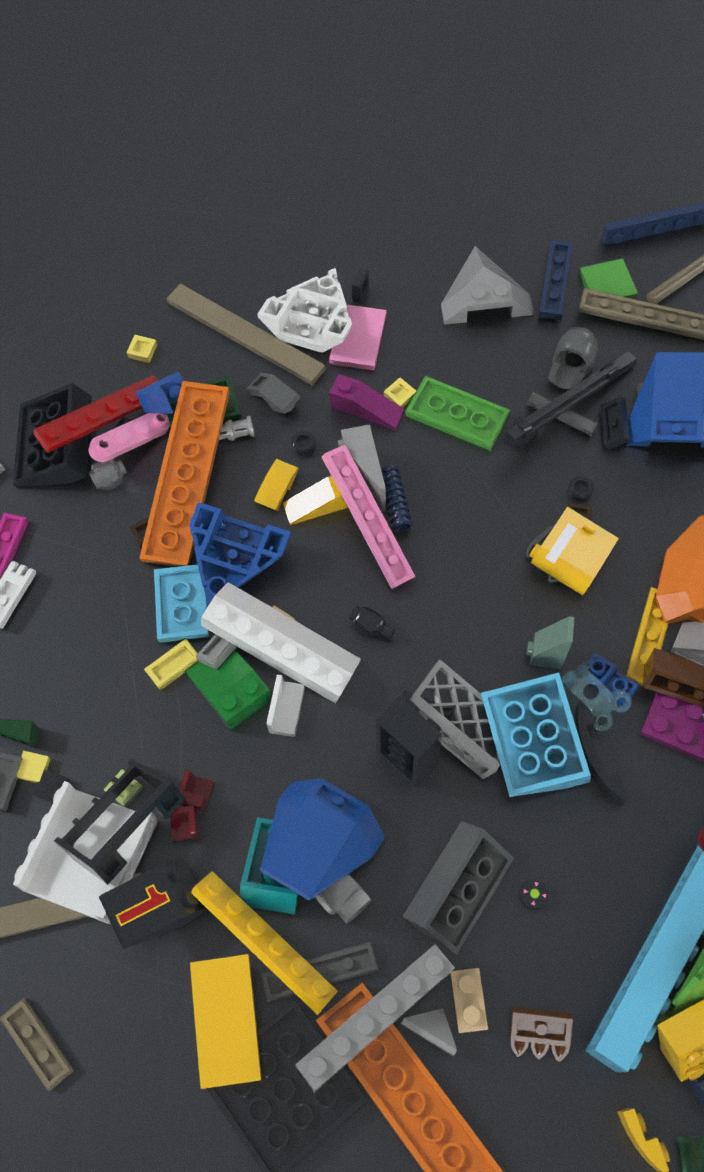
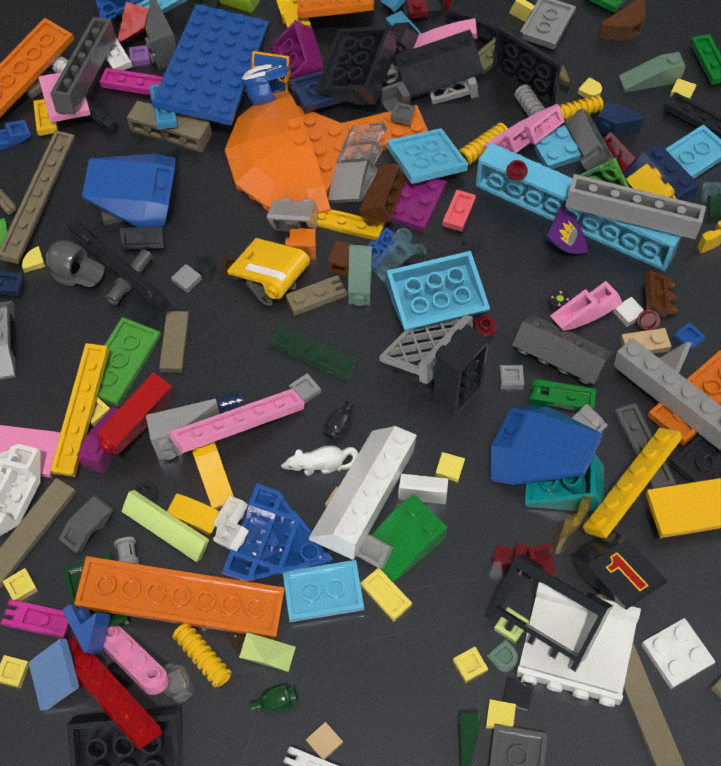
camera: 95 degrees left, 5 degrees down
none -> dark pink hinge [0,599,70,639]
none -> light yellow tile [3,568,38,601]
none -> light yellow tile [22,246,45,273]
none -> medium blue tile [28,639,79,710]
none -> yellow plate [50,343,109,477]
none -> red slope [97,372,172,456]
none -> yellowish green tile [121,490,209,562]
none -> dark tan tile [159,311,190,373]
none -> light grey tile [171,264,202,293]
none -> yellow piece [172,623,232,688]
none -> white plate [213,496,249,551]
none -> yellowish green slope [239,632,296,672]
none -> dark green plant [249,684,298,713]
none -> light grey slope [267,198,318,232]
none -> clear green plate [269,324,358,382]
none -> white animal [281,445,358,476]
none -> dark tan hinge [285,276,348,316]
none -> orange brick [286,228,316,259]
none -> light grey tile [289,373,321,403]
none -> tan tile [306,722,343,760]
none -> reddish brown brick [328,241,352,278]
none -> light yellow tile [435,452,465,482]
none -> coral plate [443,190,476,232]
none -> light yellow tile [453,647,488,683]
none -> dark red plate [475,316,497,337]
none -> sand green tile [487,639,518,672]
none -> light grey tile [499,365,524,389]
none -> green plate [529,379,596,411]
none -> dark purple shield [545,206,588,254]
none -> bright pink slope [550,281,623,331]
none -> clear yellow slope [554,495,593,555]
none -> light grey brick [565,174,706,240]
none -> white tile [613,297,643,327]
none -> dark red plate [637,309,660,331]
none -> white plate [641,618,715,689]
none -> blue tile [672,322,706,353]

